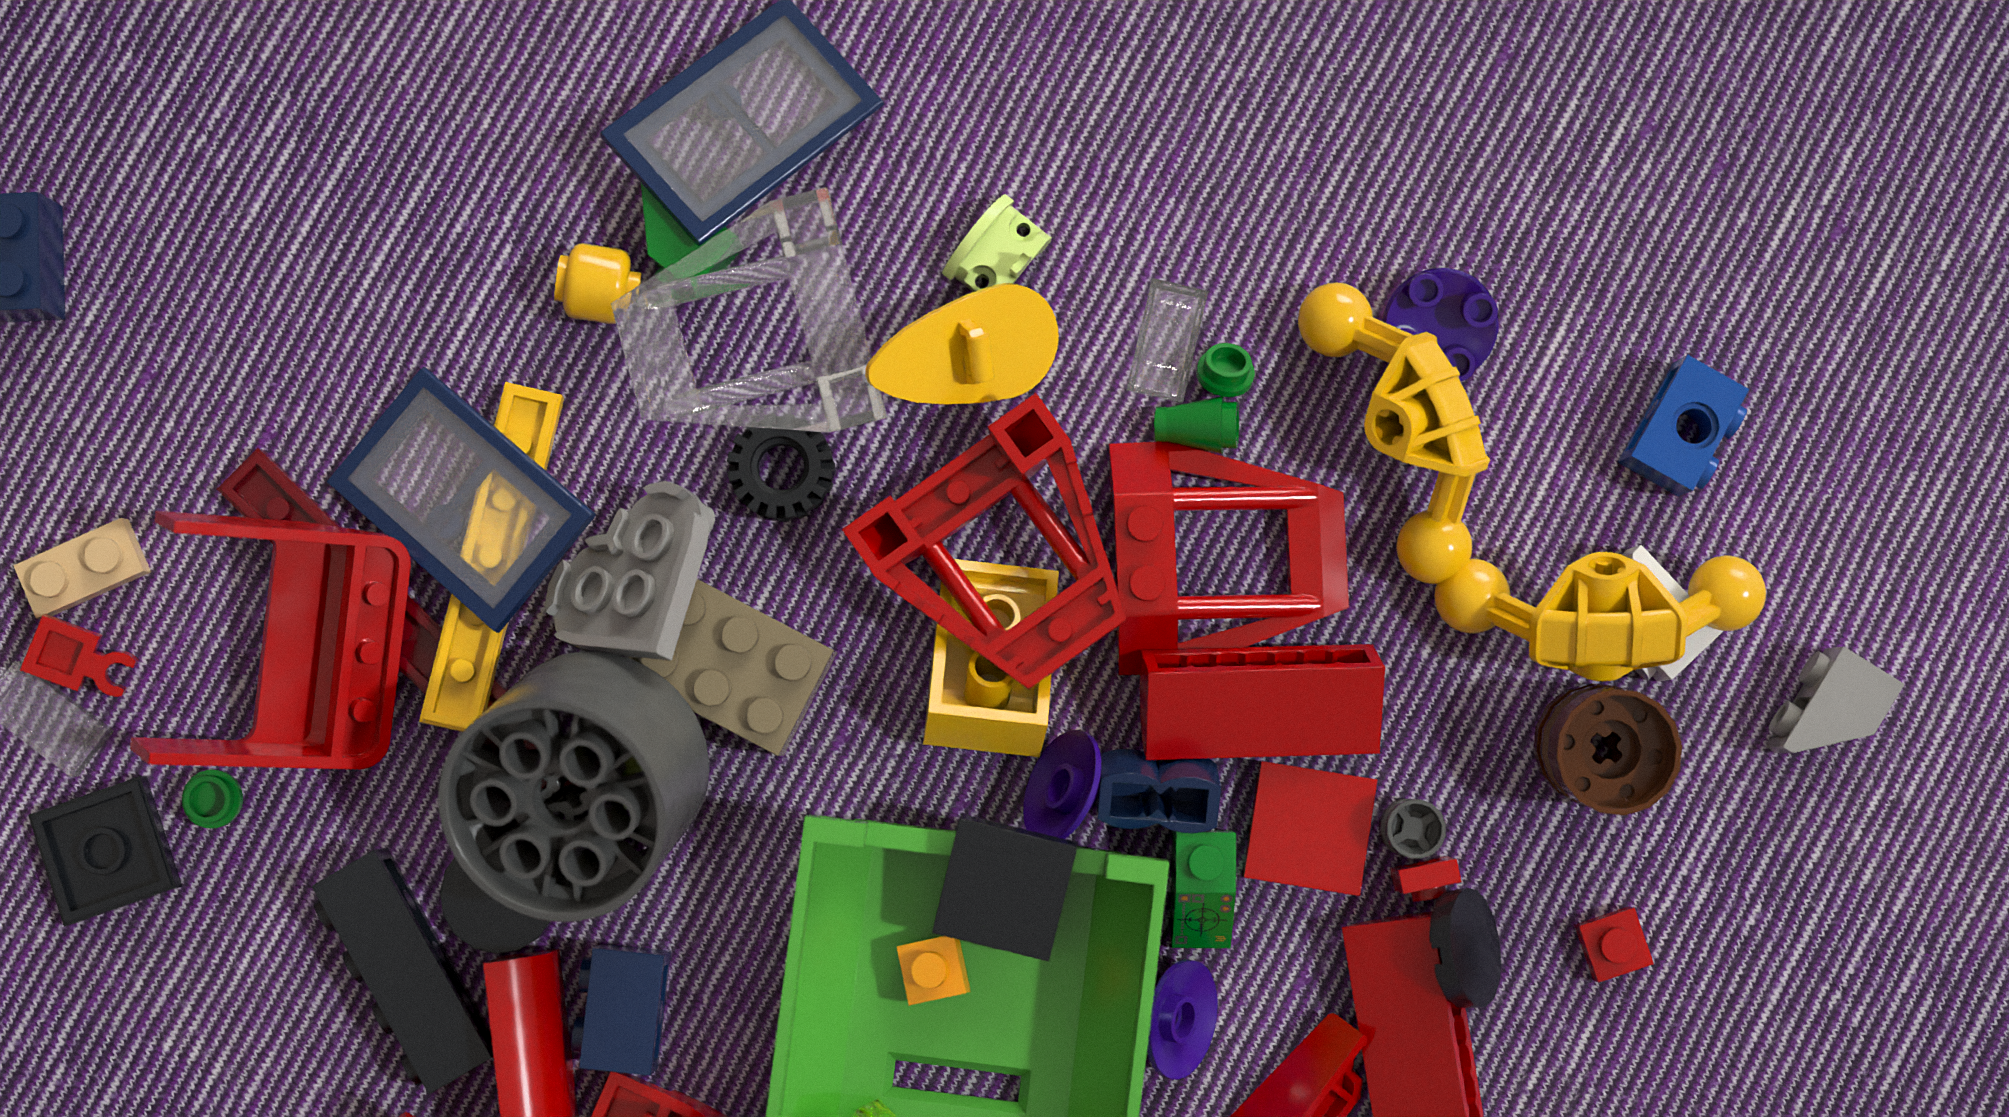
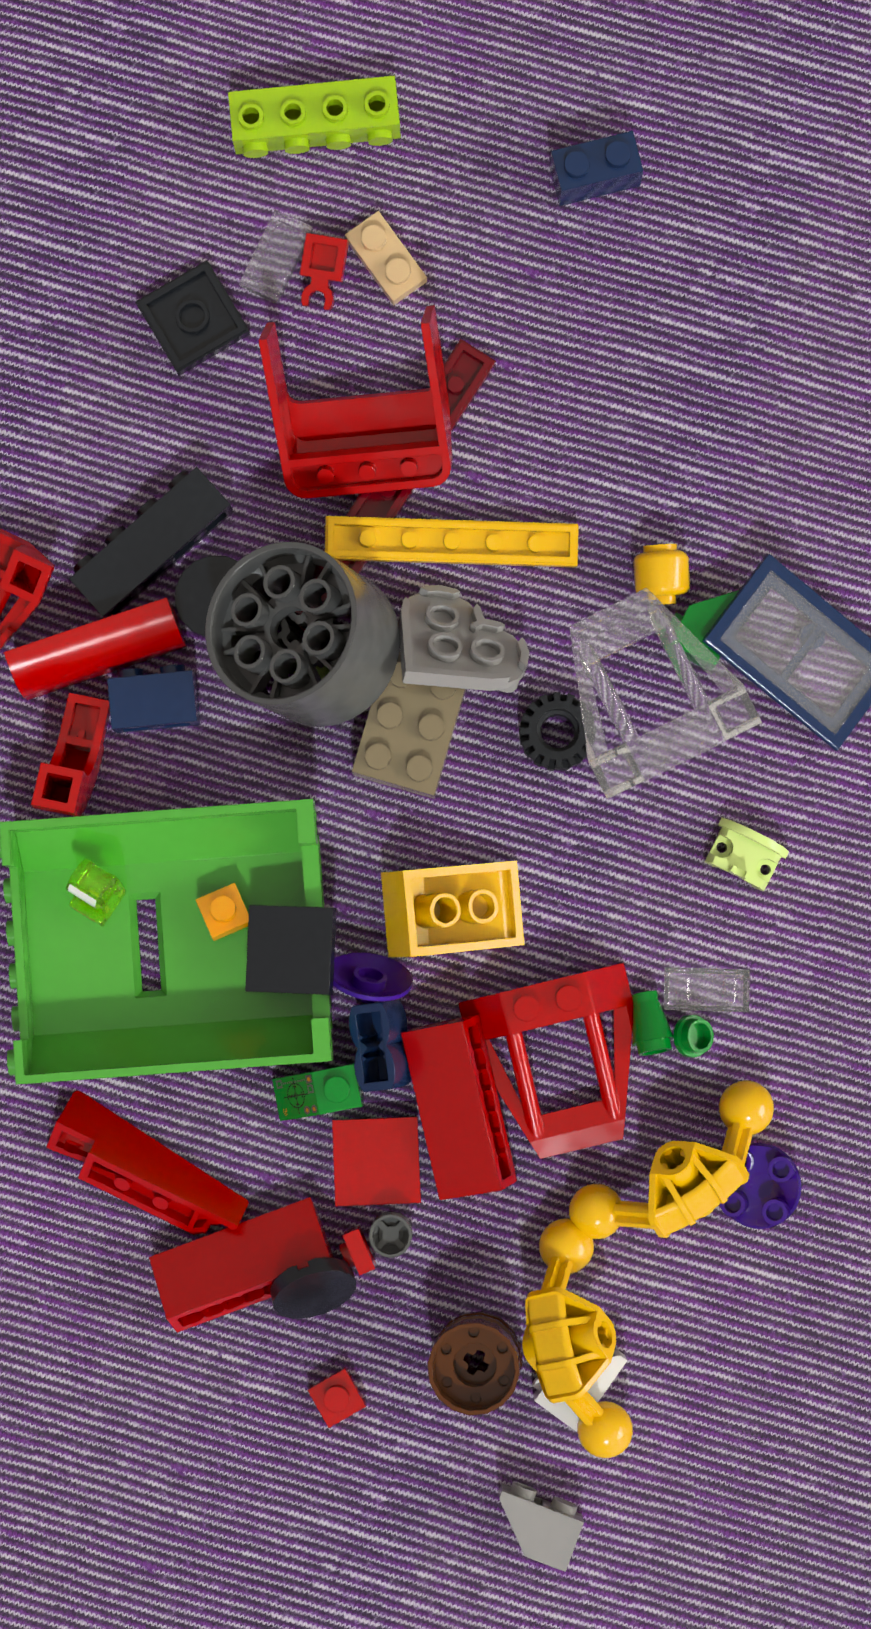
camera: 85 degrees right, 0 degrees up
green plate [182,770,243,829] -> none
clear door [327,367,596,633] -> none
red windscreen [842,393,1126,690] -> none
yellow shield [865,283,1059,404] -> none
dark purple dish [1147,959,1218,1080] -> none
blue brick [1618,355,1750,496] -> none

